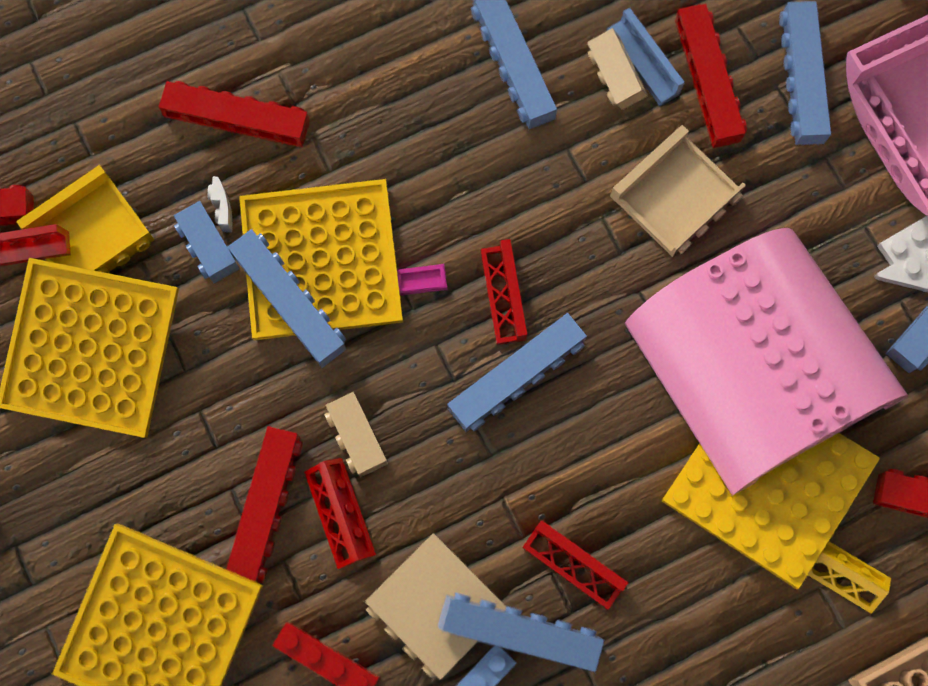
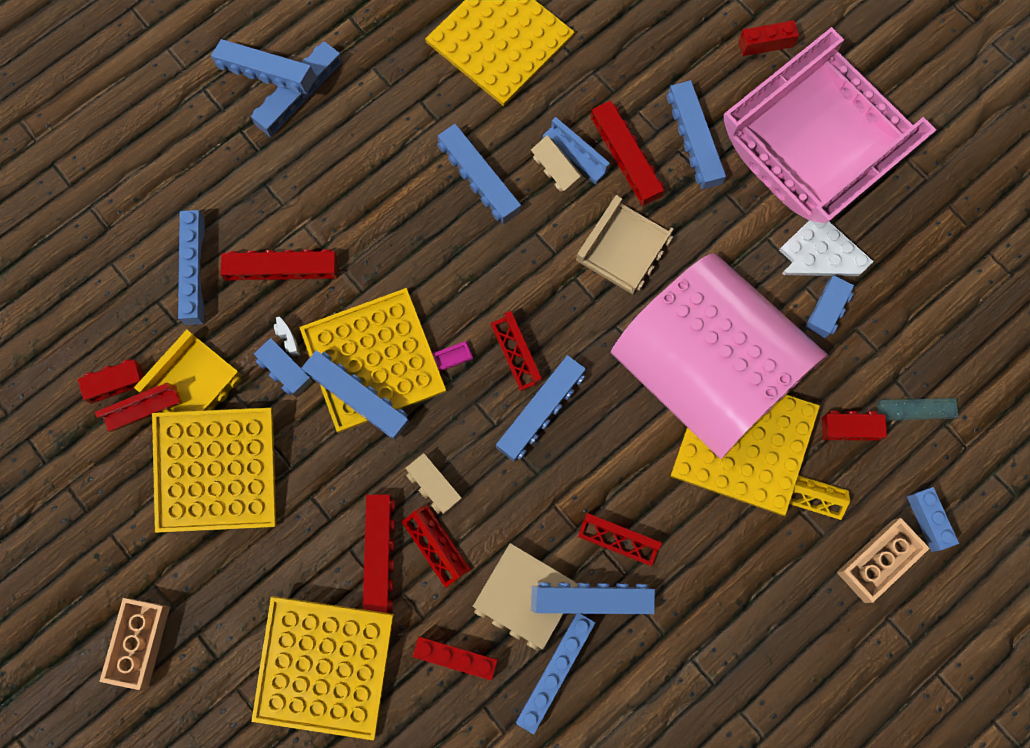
camera: 15 degrees left, 0 degrees up
none -> medium blue arch [178,210,205,325]

